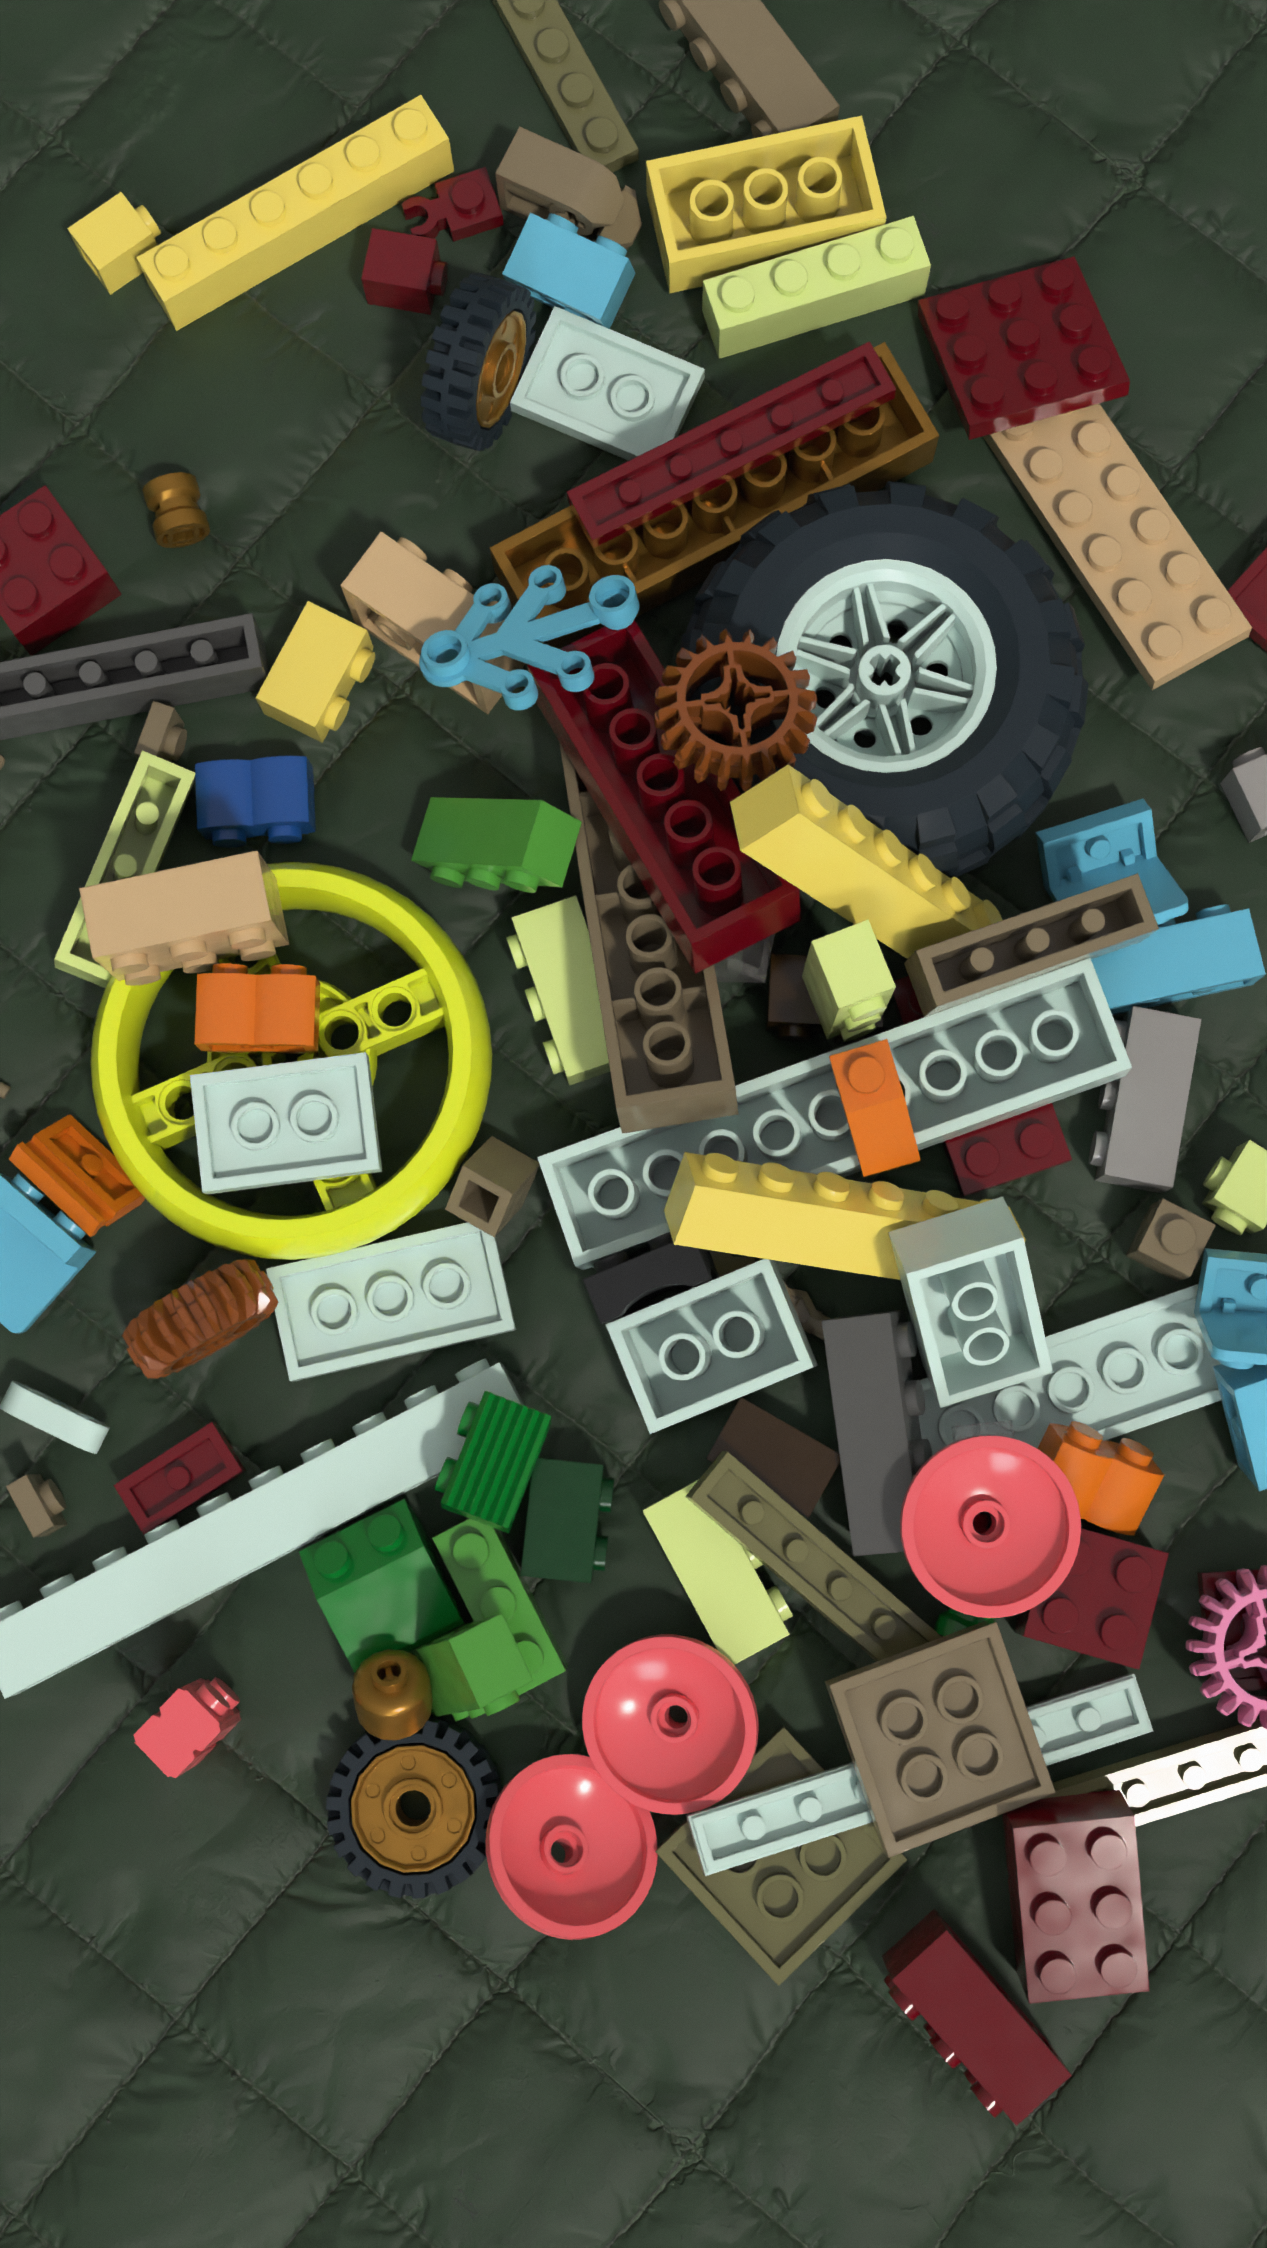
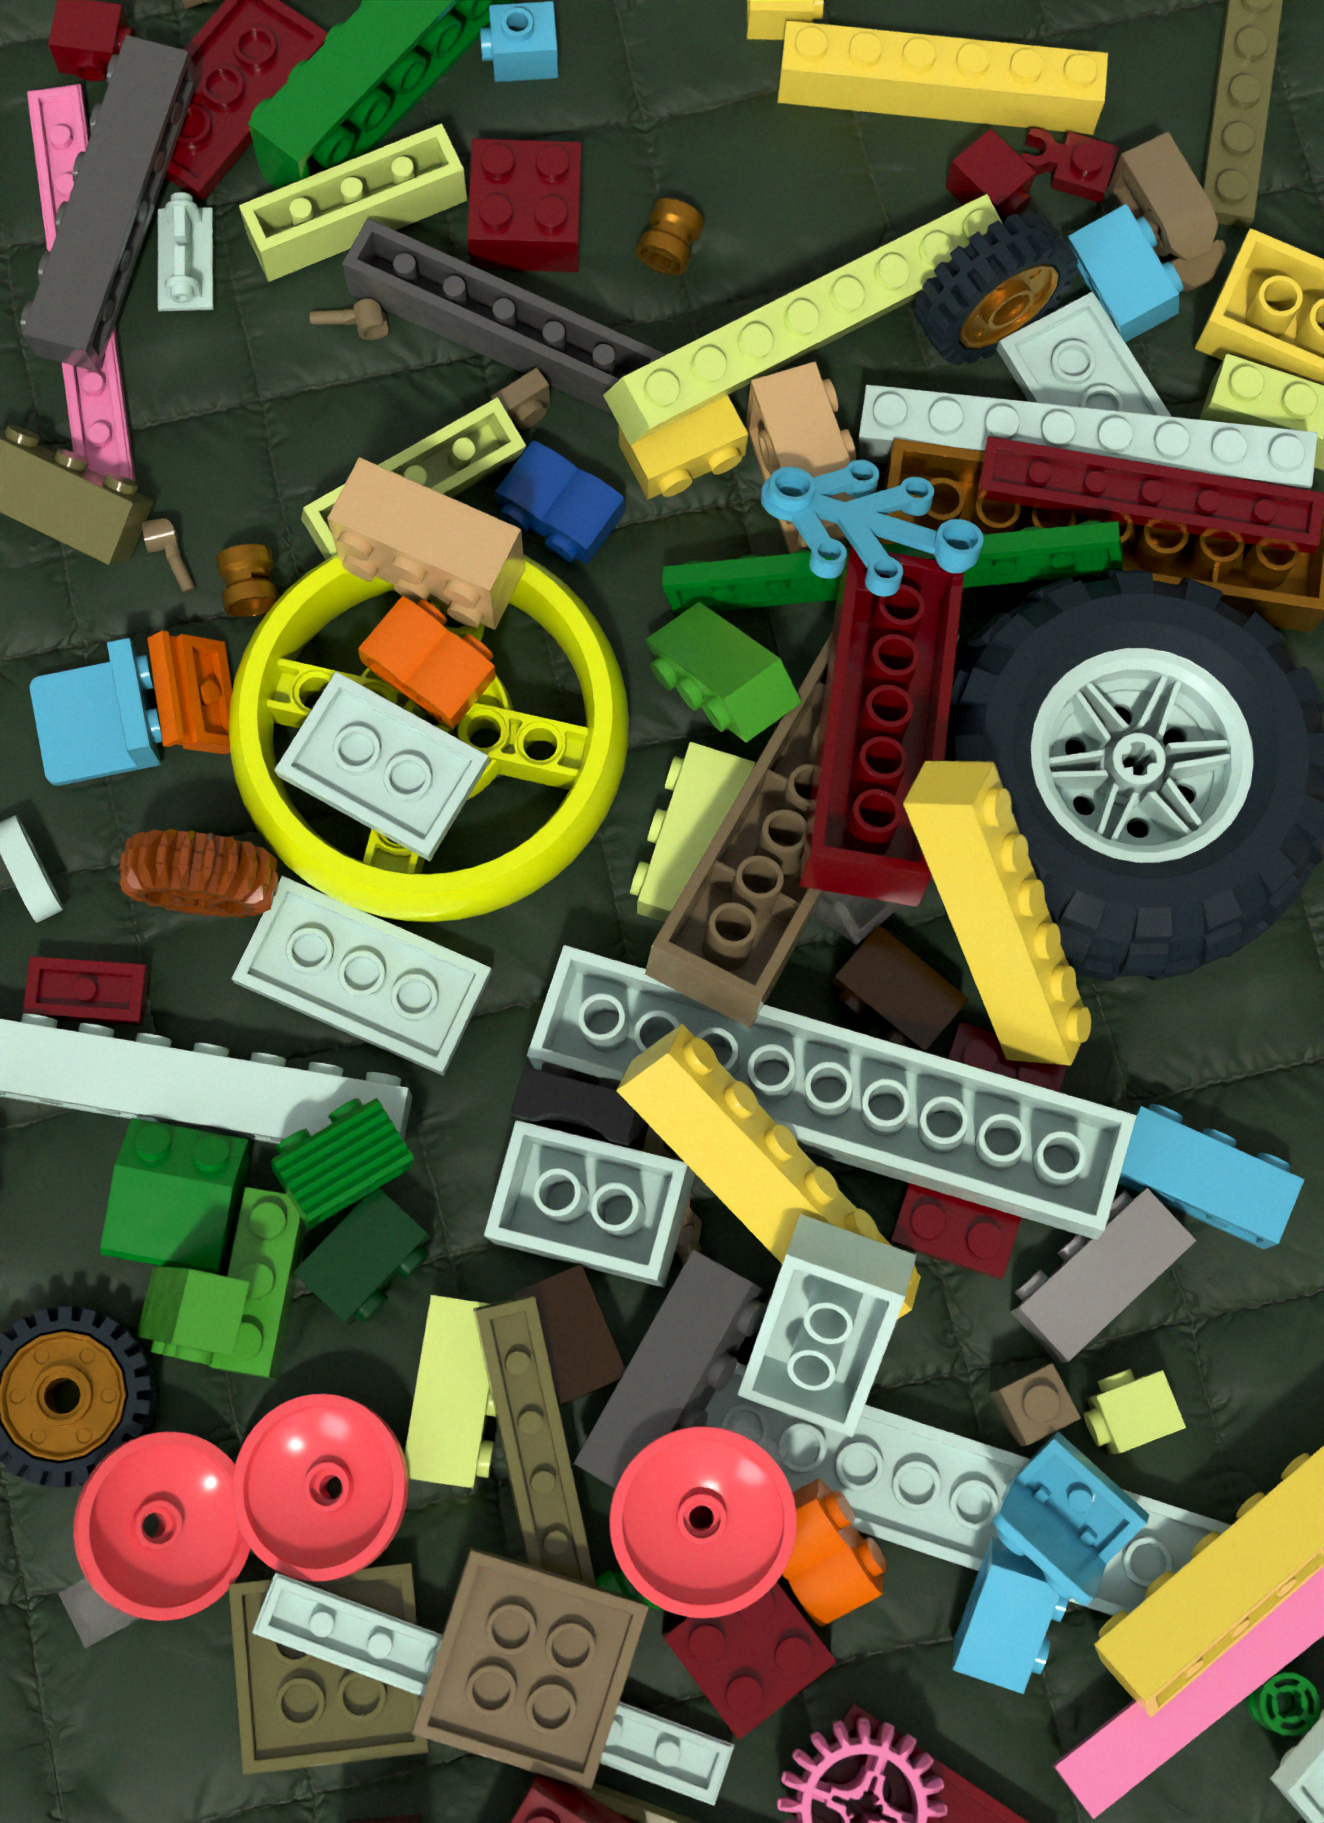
camera: 25 degrees right, 5 degrees down
pearl gold head [352,1649,433,1740] -> none
dark tan brick [445,1136,540,1238] -> none
dark orange gear [654,628,817,792] -> none
yellowish green brick [802,919,896,1042] -> none
orange slope [829,1039,921,1177] -> none
dark tan brick [904,873,1159,1017] -> none
medium azure bracket [1036,799,1189,925] -> none
none -> clear plate [58,1578,141,1648]
none -> pearl gold wheel [216,544,279,617]
none -> yellowish green brick [603,194,1003,445]
none -> green plate [662,521,1123,615]
none -> light aqua brick [859,385,1318,490]

